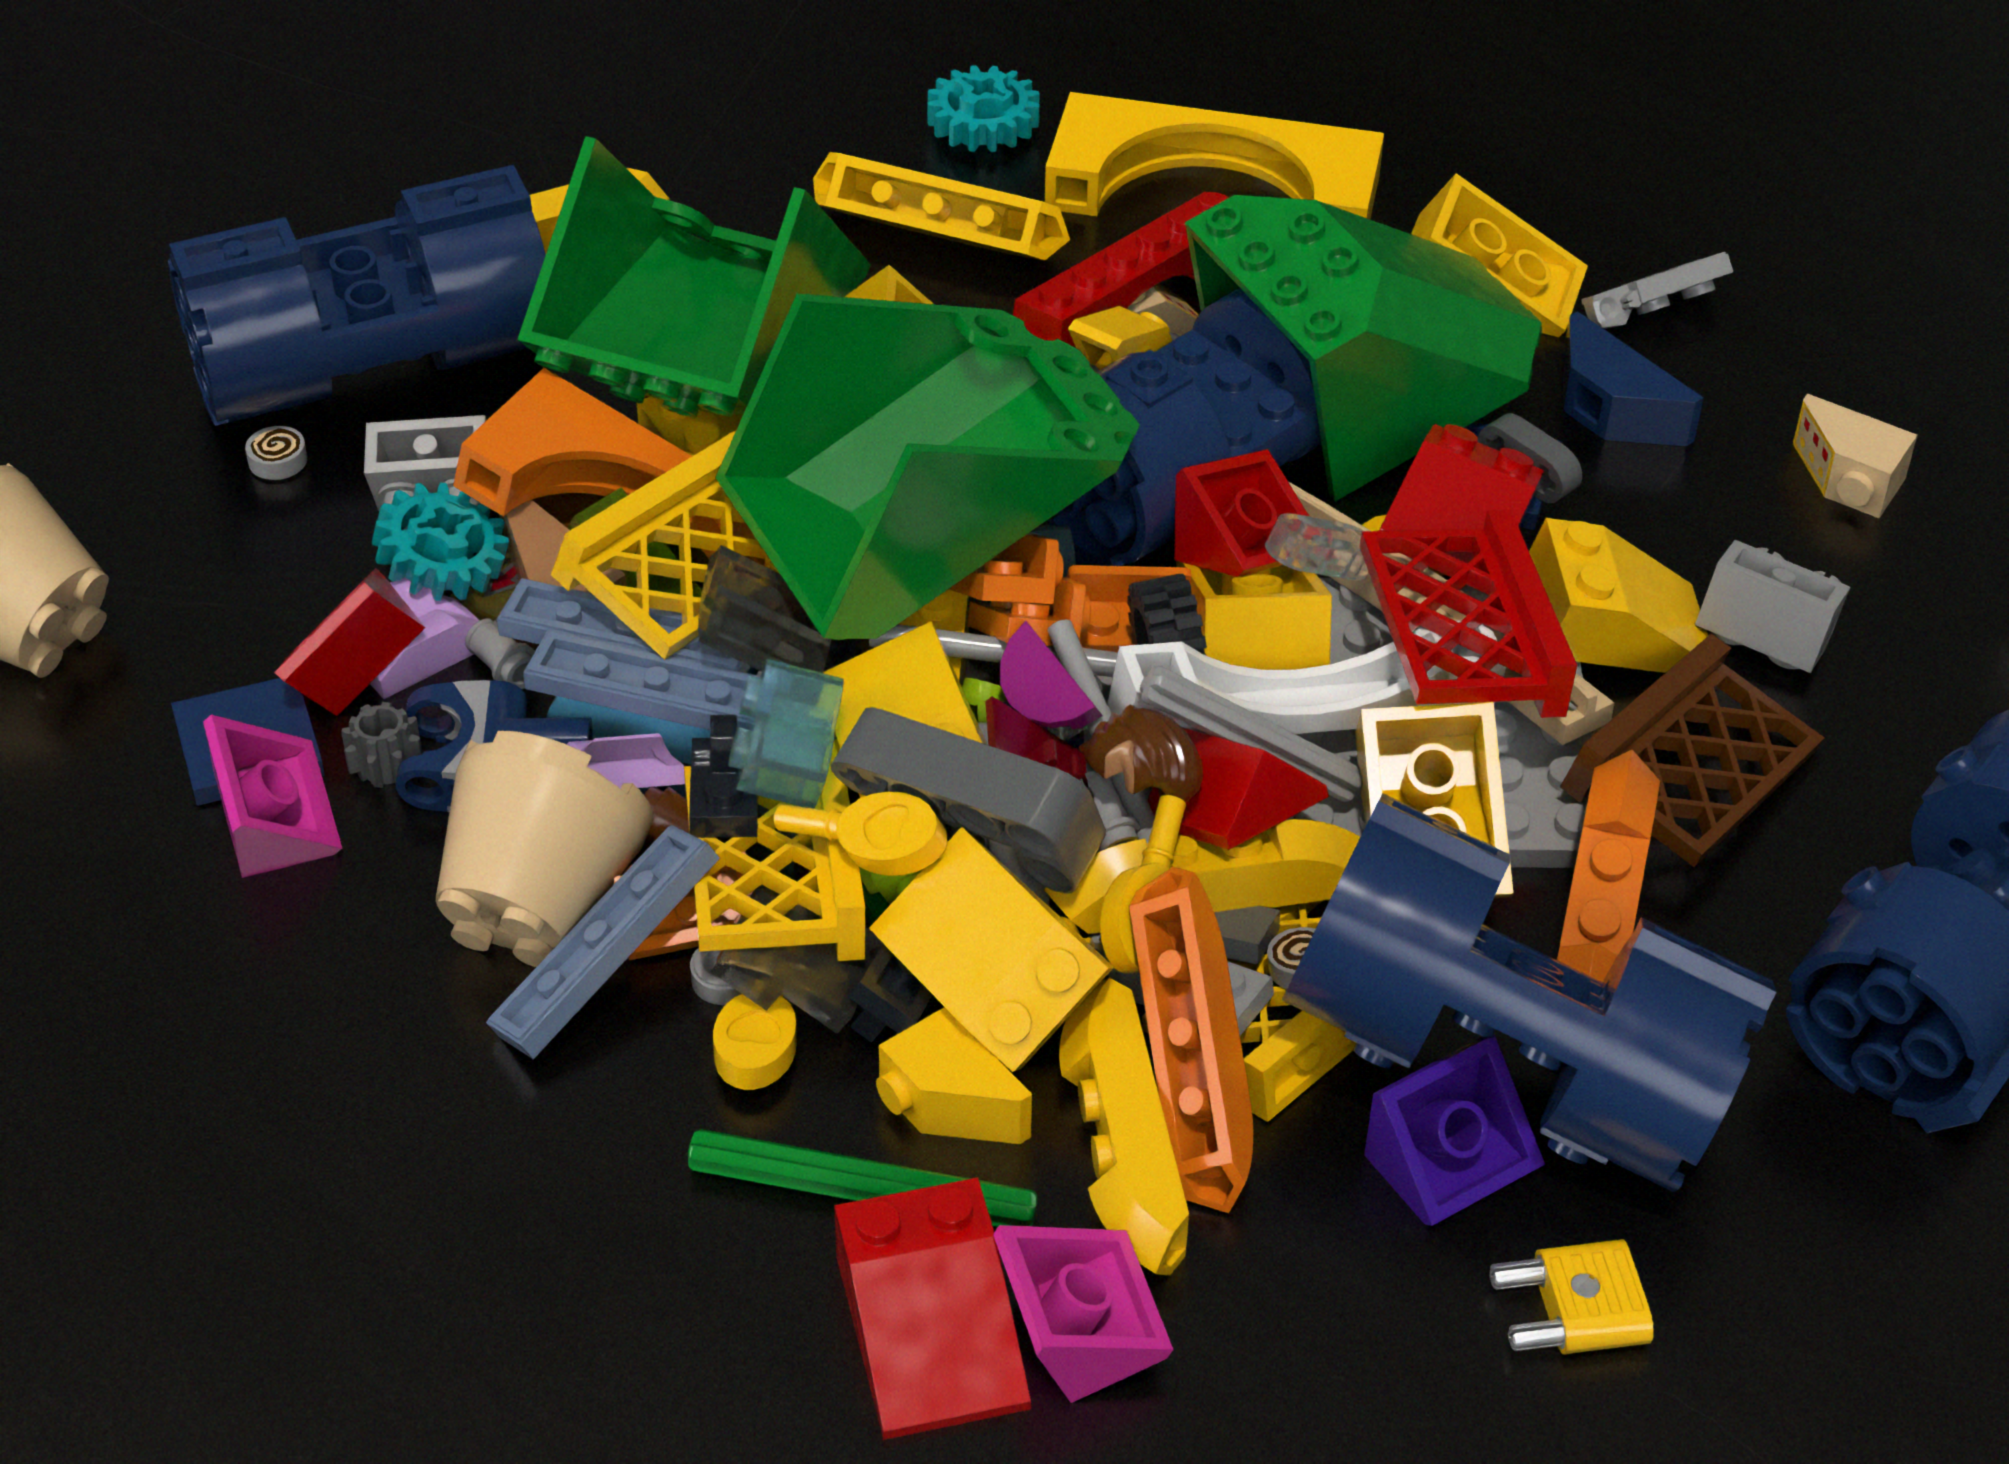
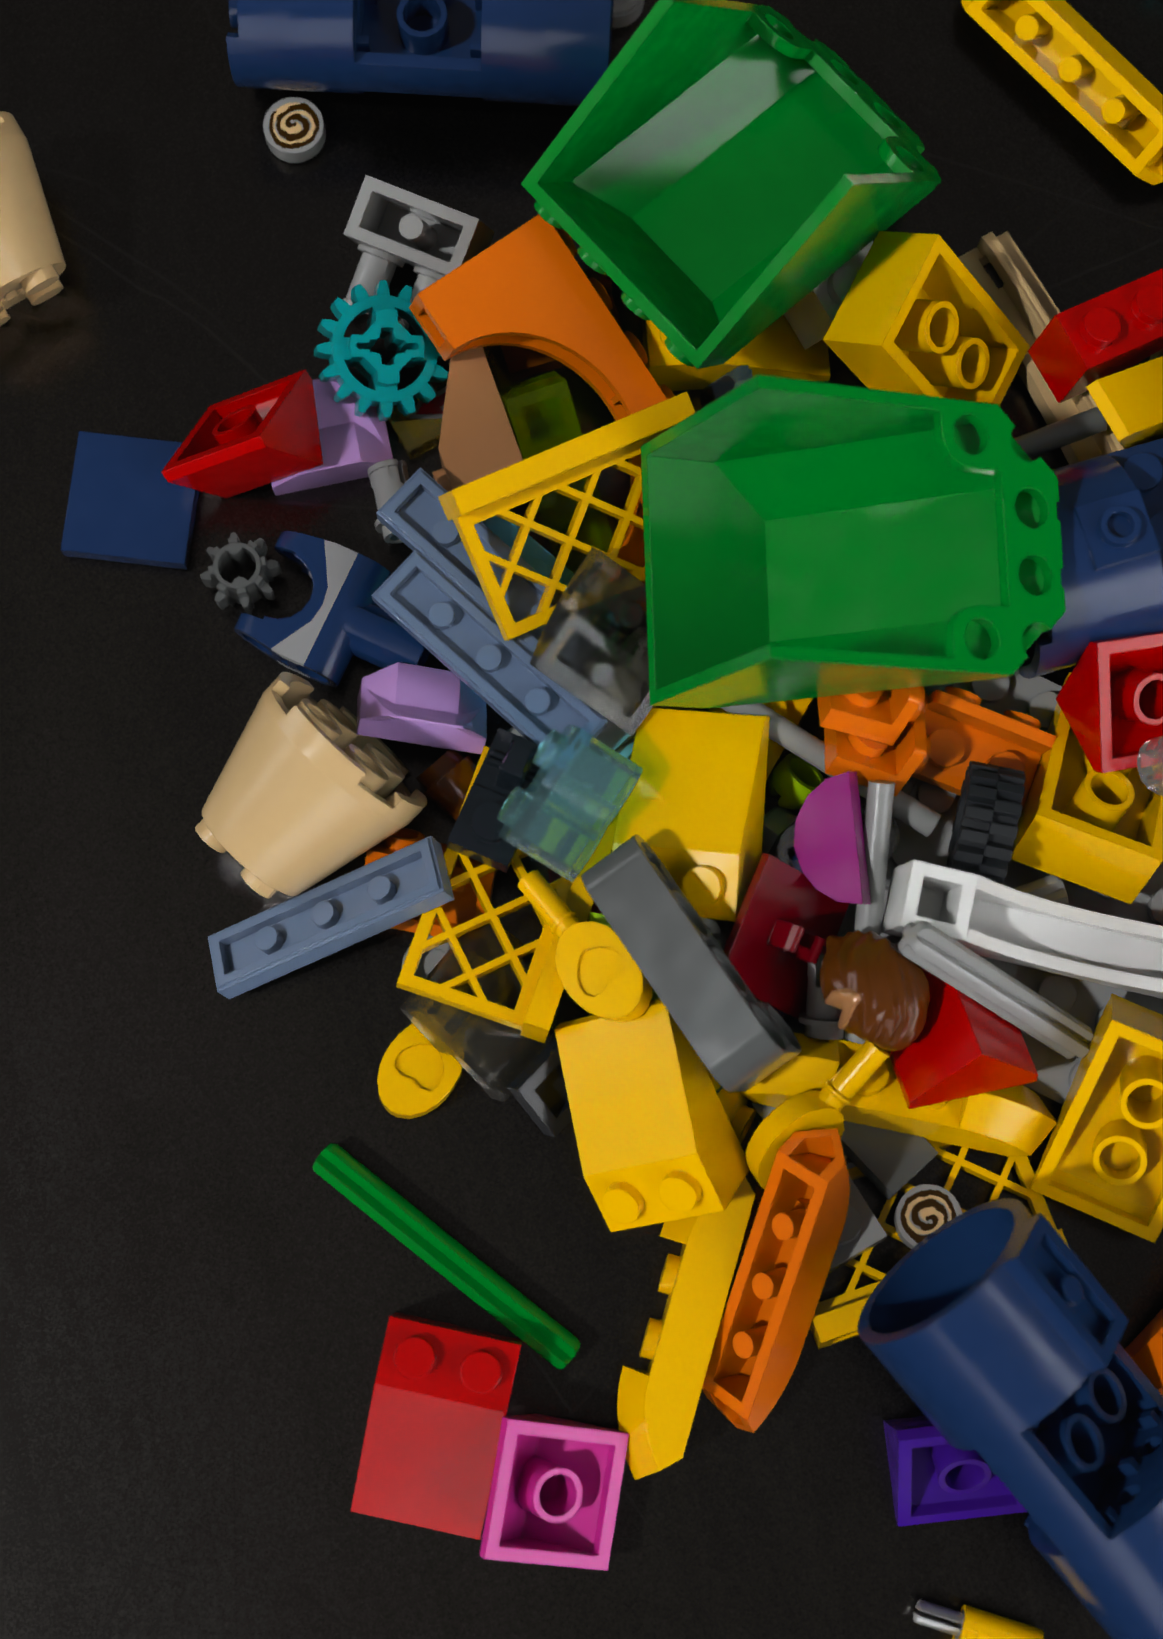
camera: 25 degrees right, 35 degrees up
dark pink slope [203,715,342,878] -> none
yellow slope [876,1007,1032,1144] -> none

